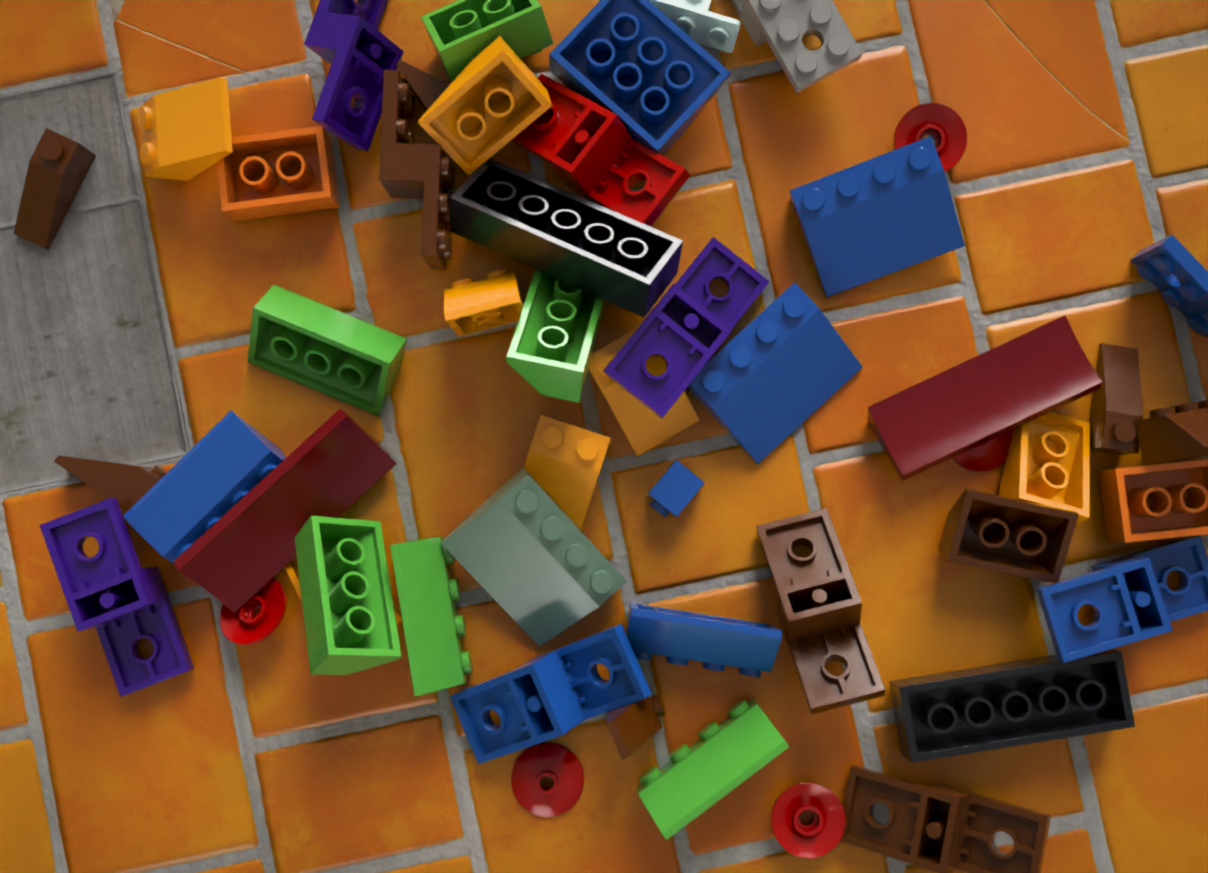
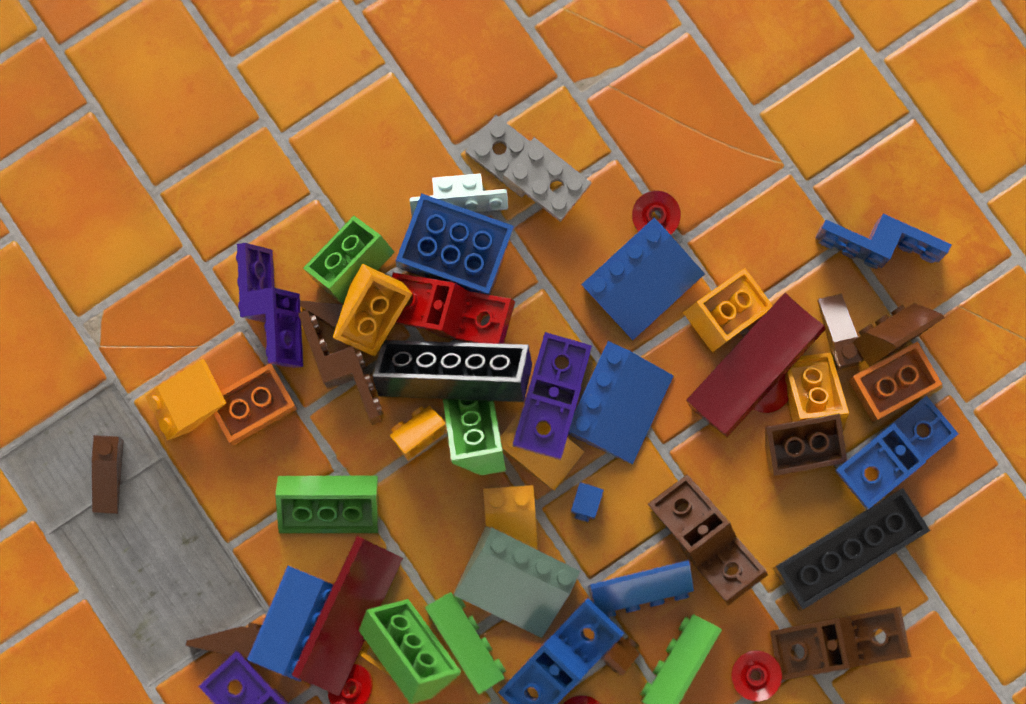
camera: 25 degrees left, 5 degrees down
none -> light orange slope [683,268,773,352]

